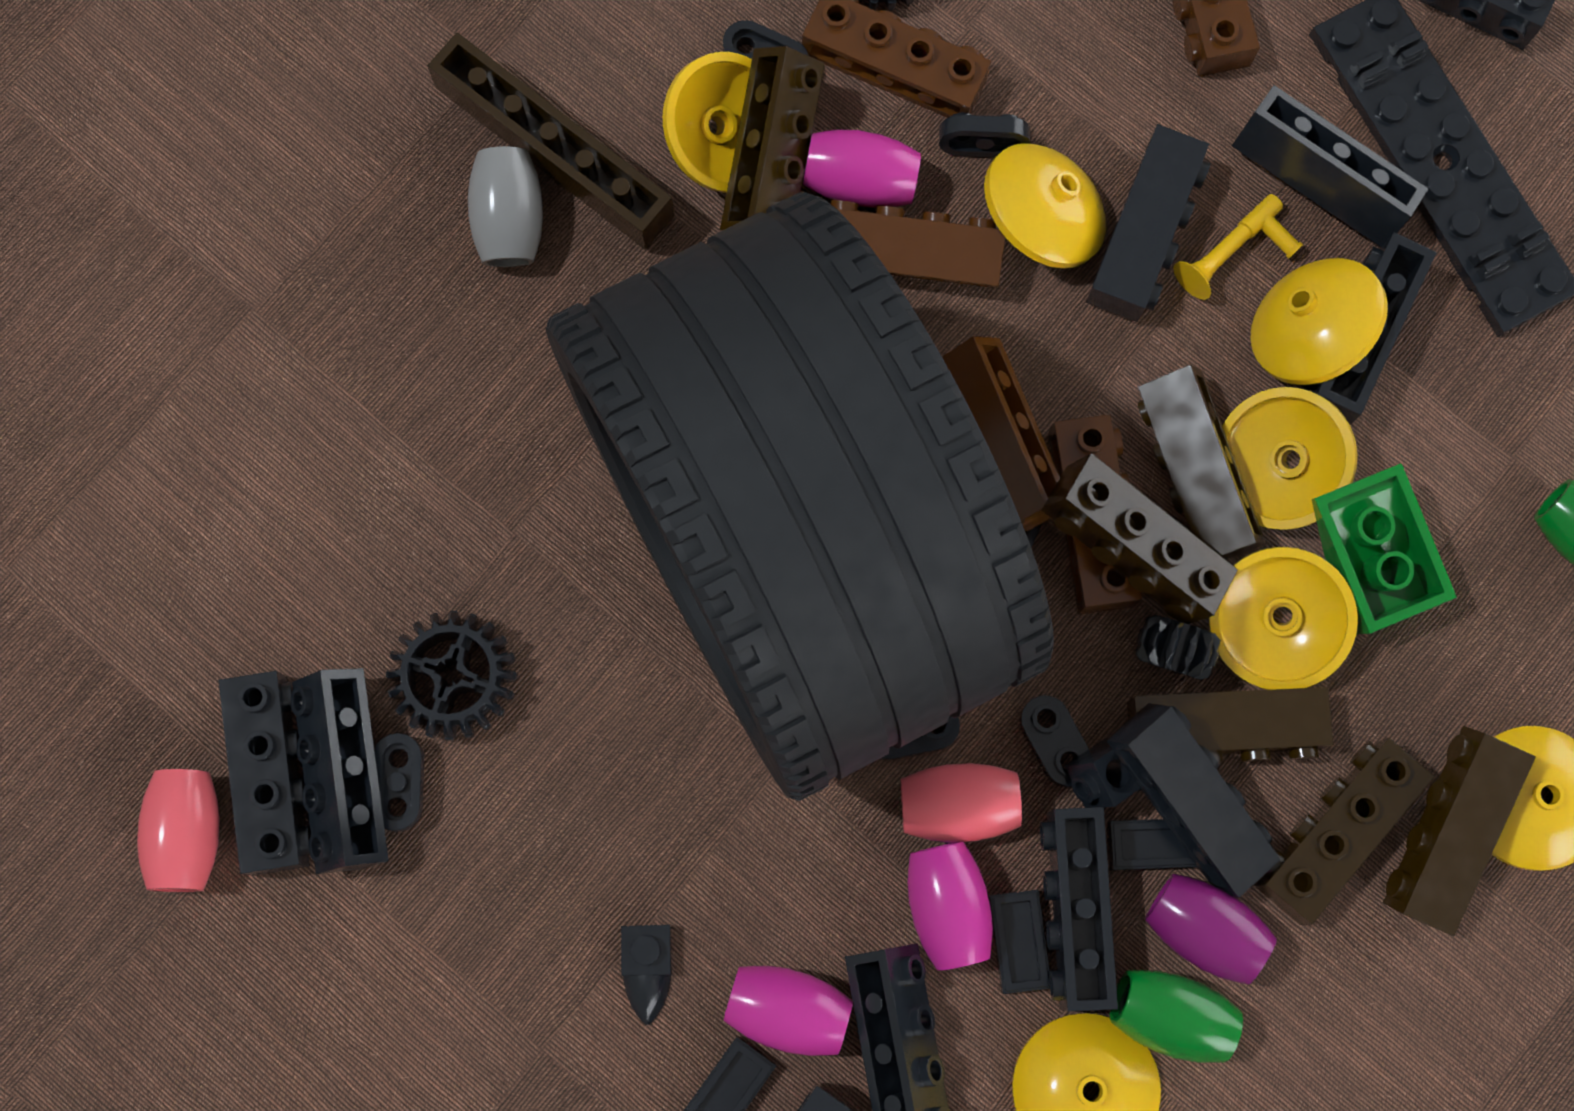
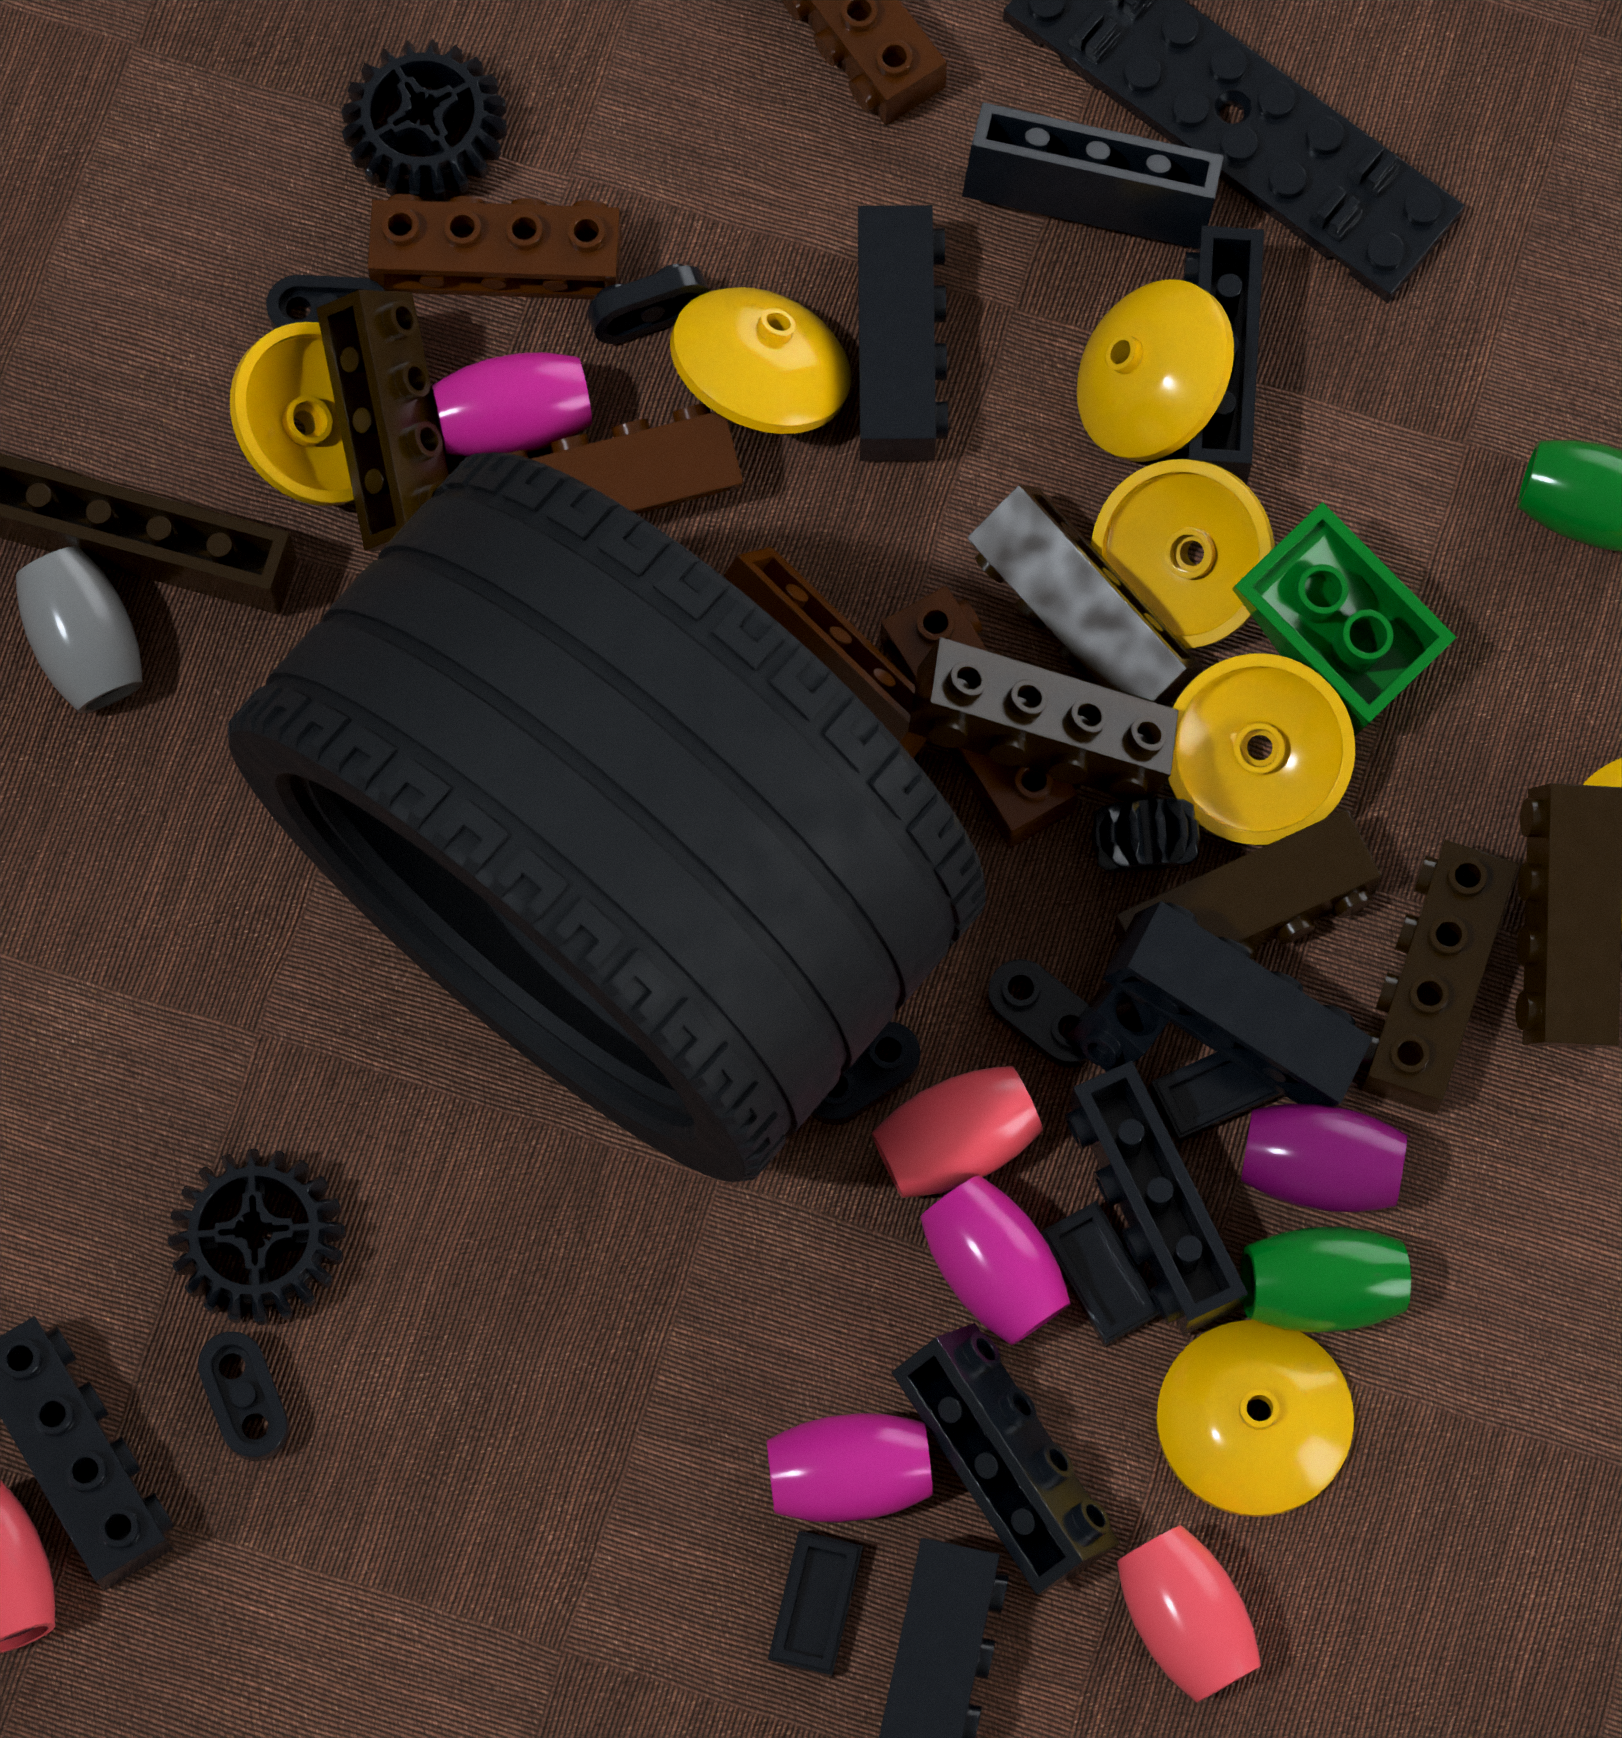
camera: 20 degrees left, 5 degrees down
black brick [291,668,389,874] -> none
black plate [621,925,672,1025] -> none
yellow piece [1173,194,1304,300] -> none

